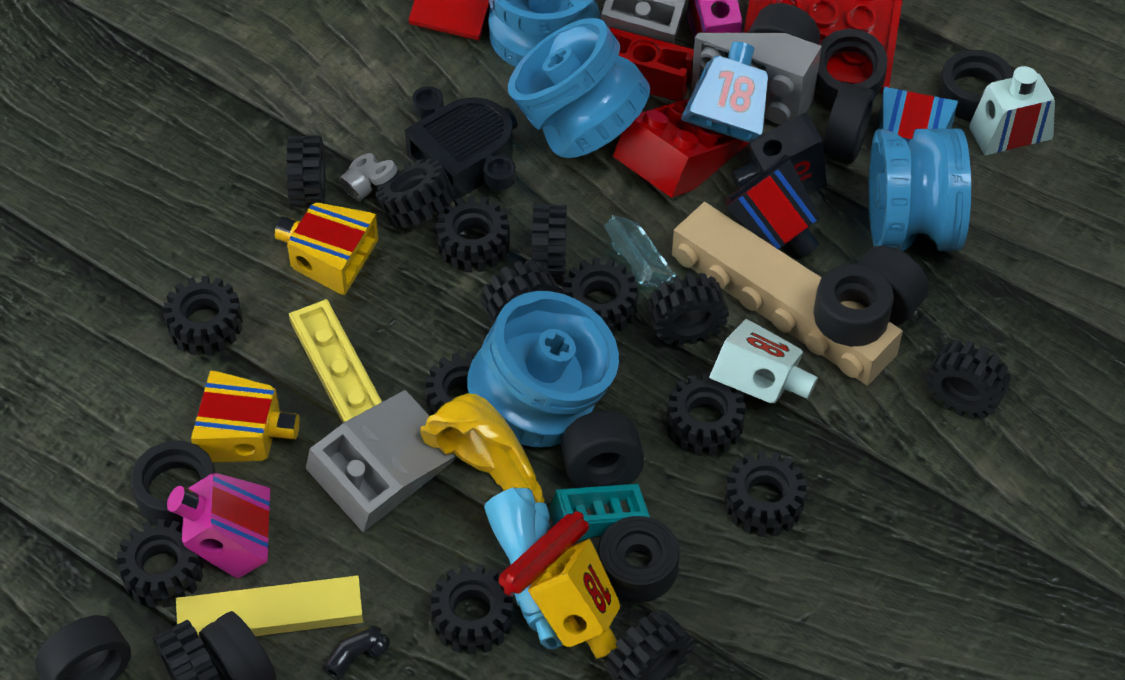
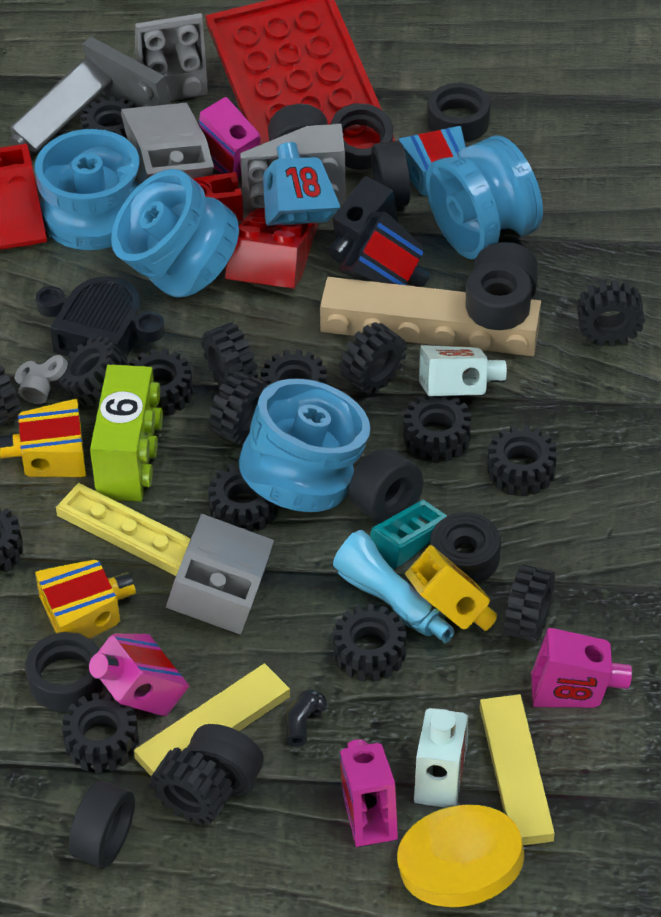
camera: 30 degrees left, 5 degrees down
yellow hair [420,393,544,503] -> none
red axle [498,511,589,596] -> none
clear light blue plate [603,215,676,288] -> none
light aqua torso [969,66,1055,155] -> none
none -> lime brick [90,364,163,502]

